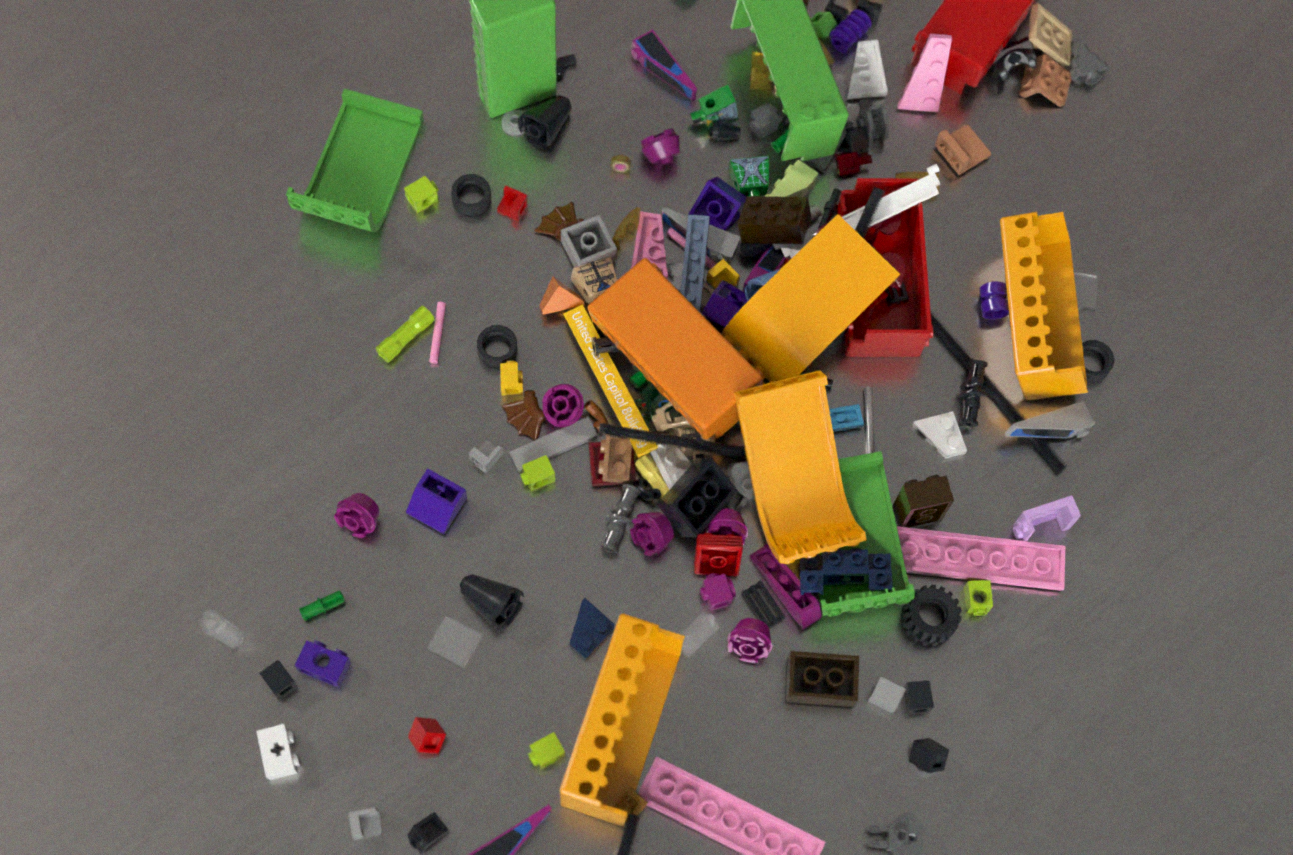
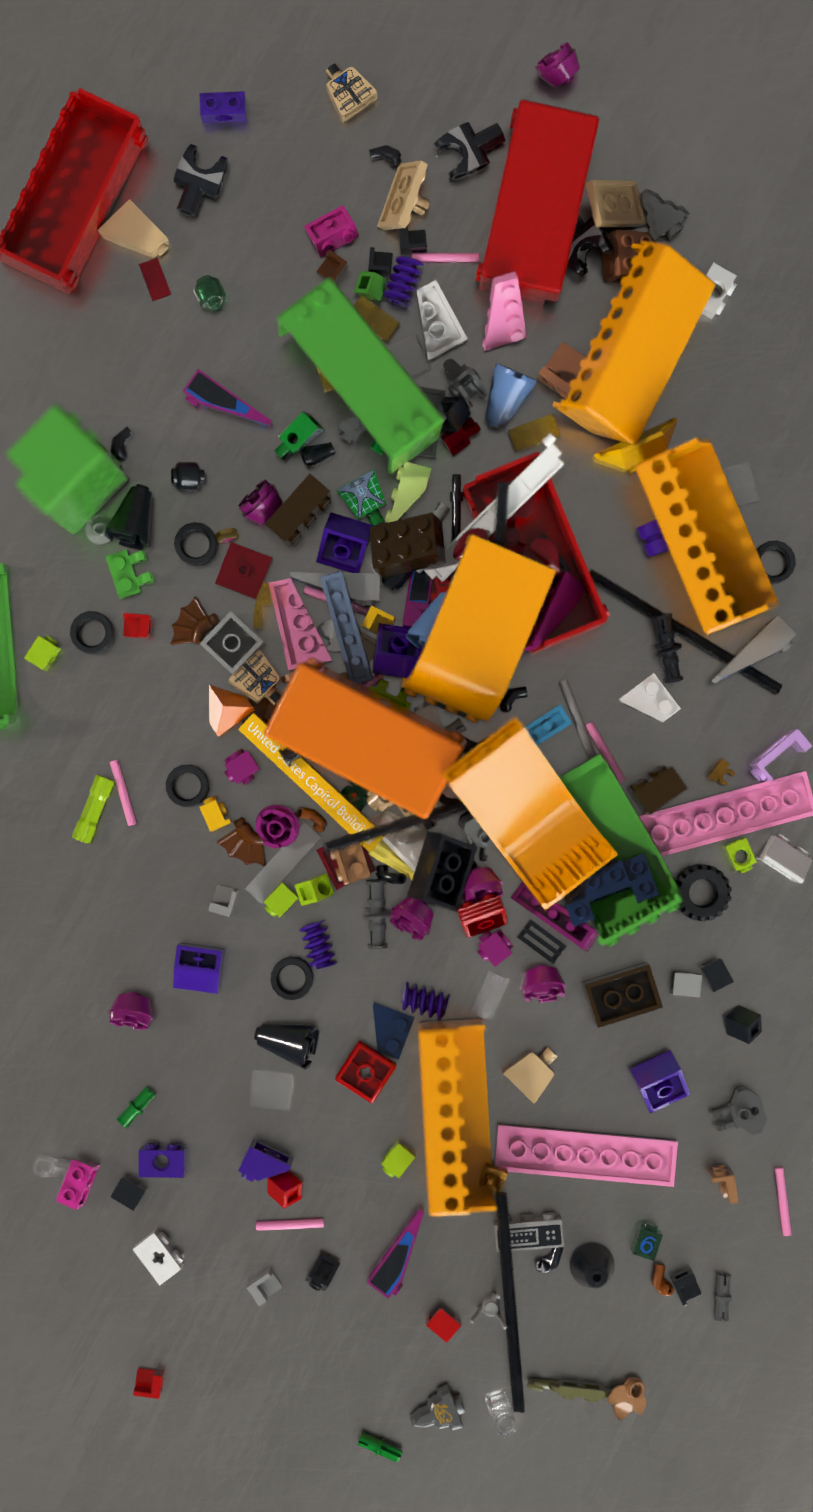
camera: 10 degrees left, 20 degrees up
none -> dark pink bracket [56,1159,100,1210]
none -> bright green plate [105,549,155,599]
none -> black head [171,462,205,491]
none -> black tyre [174,522,218,566]
none -> dark red plate [215,542,273,600]
none -> magenta brick [224,749,261,785]
none -> dark purple slope [238,1140,293,1182]
none -> bright pink bar [256,1218,324,1231]
none -> dark brown brick [265,473,332,547]
none -> black tyre [270,956,314,1000]
none -> lime brick [294,873,334,906]
none -> dark purple piece [299,919,338,969]
none -> red brick [335,1041,396,1104]
none -> dark purple piece [401,982,450,1021]
none -> bright pink piece [412,253,479,262]
none -> medium blue cone [485,363,537,429]
none -> tan torso [502,1047,557,1104]
none -> magenta slope [523,571,585,651]
none -> light orange container [552,241,715,444]
none -> bright pink bar [585,721,626,783]
none -> yellow wedge [592,417,677,473]
none -> dark purple slope [630,1050,691,1114]
none -> white brick [702,262,737,319]
none -> pearl gold tile [706,759,735,786]
none -> white slope [757,834,813,884]

